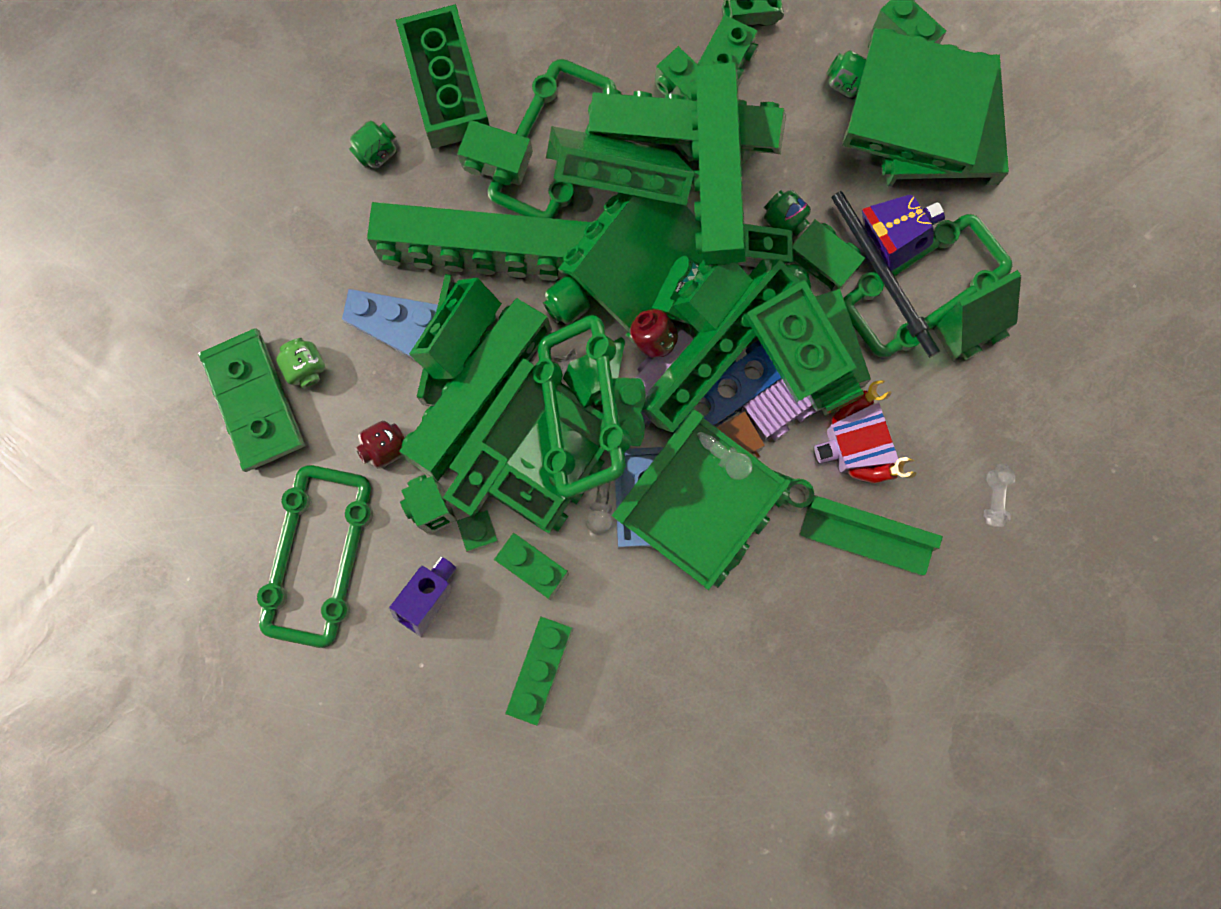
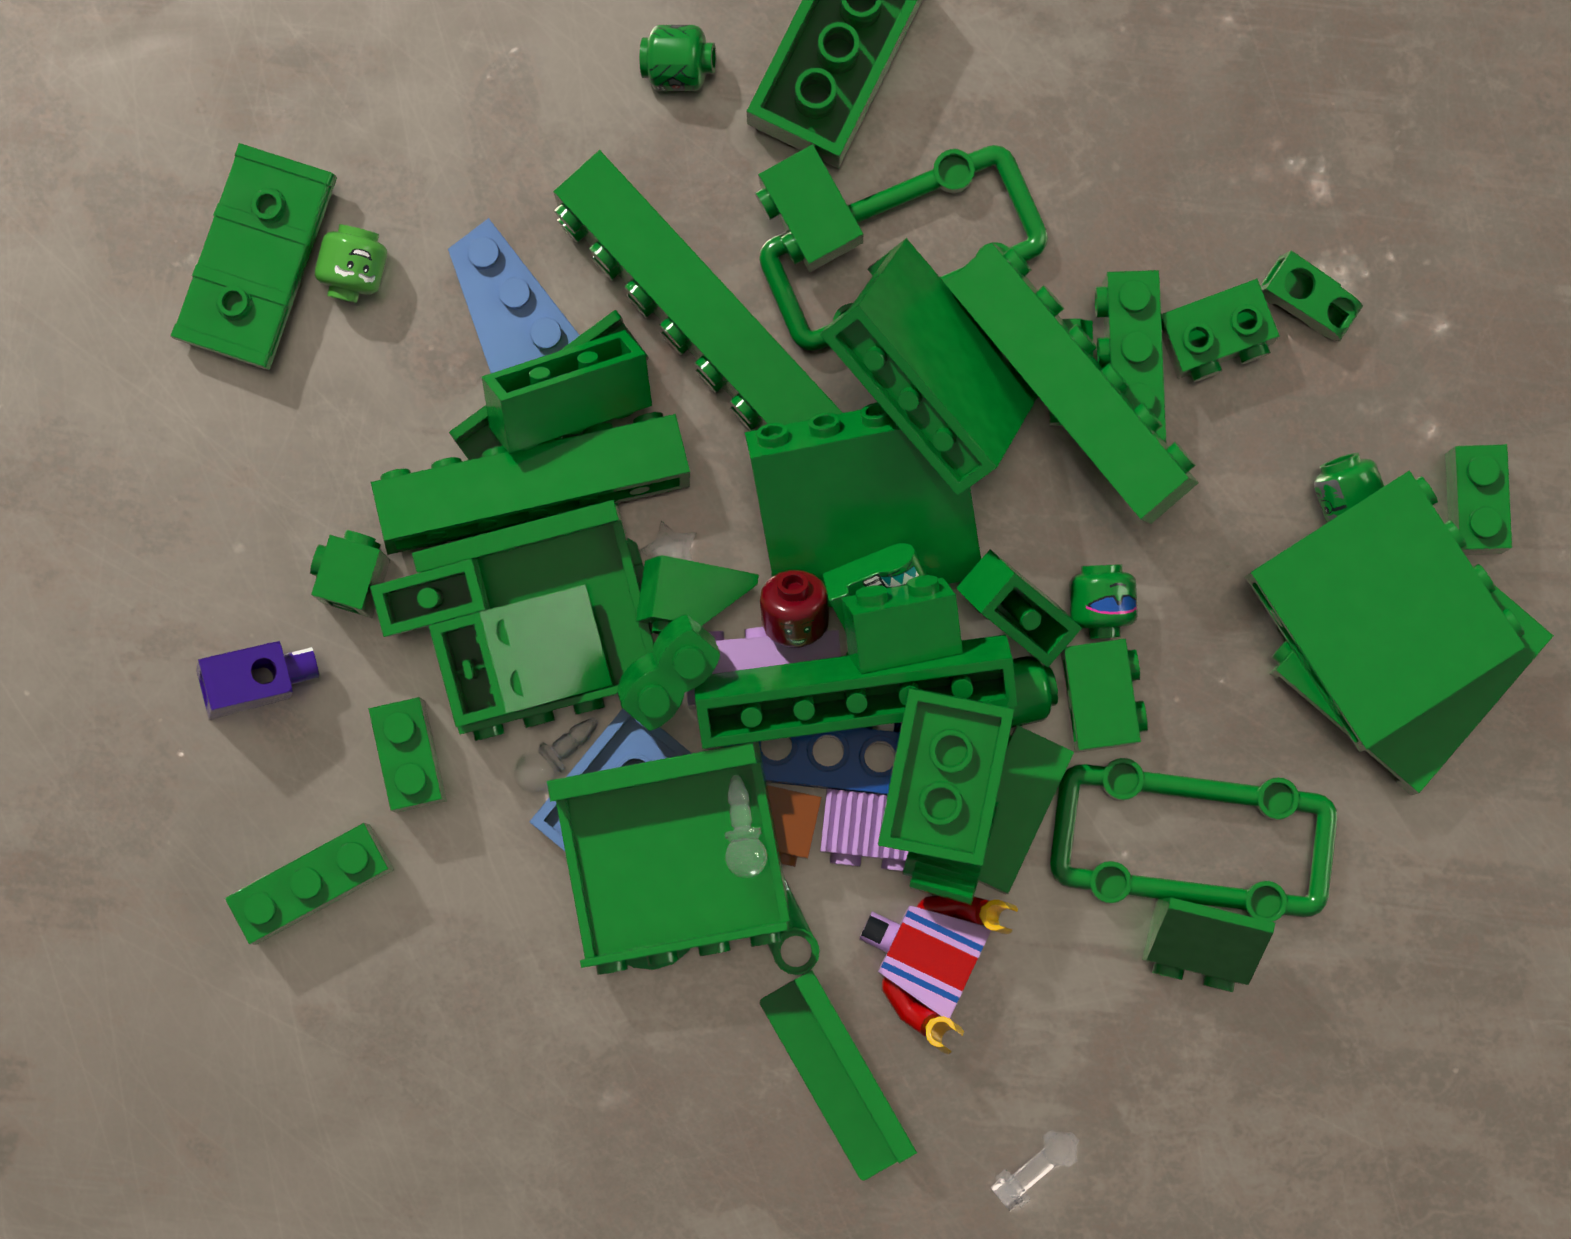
camera: 40 degrees right, 5 degrees up
green bar [257,465,373,648] -> none
dark red head [355,421,405,469] -> none
green plate [456,510,499,552] -> none
green bar [533,315,631,498] -> none
green head [543,276,591,324] -> none
green brick [690,62,746,265] -> none
black bar [831,191,940,358] -> none
dark purple torso [862,195,945,271] -> none

